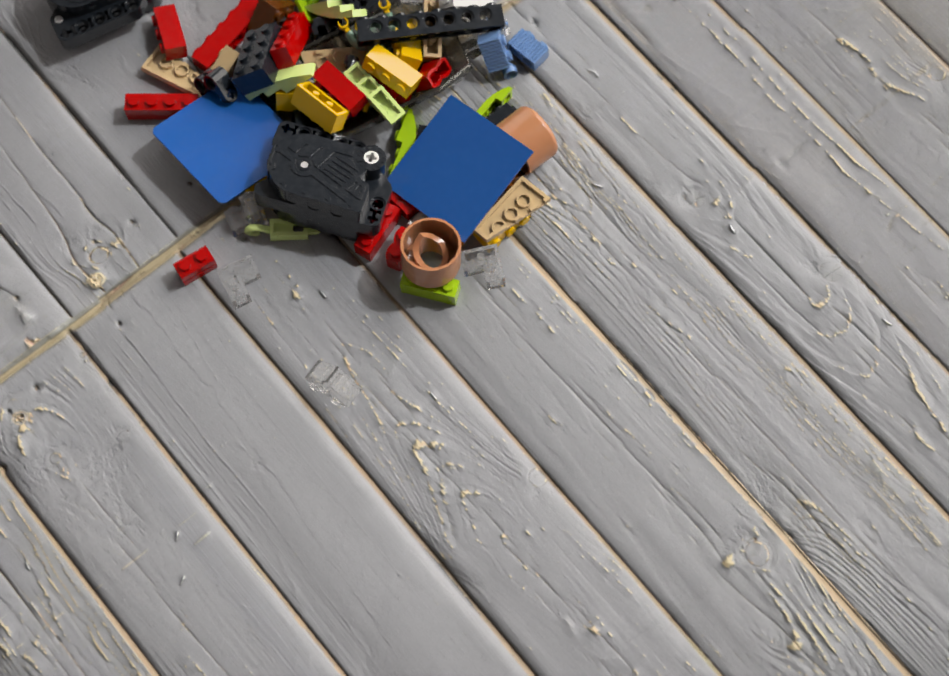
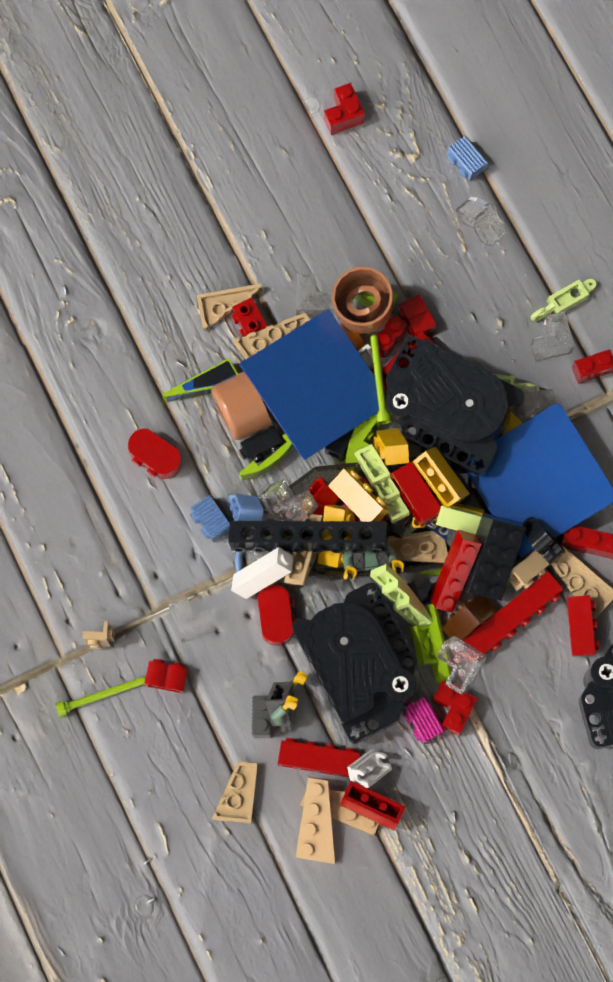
camera: 170 degrees left, 5 degrees up
none -> red brick [128,428,182,479]
none -> slope [162,358,238,402]
none -> tan wing [197,284,262,331]
none -> red brick [231,297,268,337]
none -> clear brick [259,480,318,521]
none -> red brick [324,83,365,135]
none -> lime piece [370,334,392,425]
none -> yellow brick [373,428,409,465]
none -> red brick [398,294,437,337]
none -> medium blue brick [447,136,488,181]
none -> yellowish green piece [530,279,596,322]

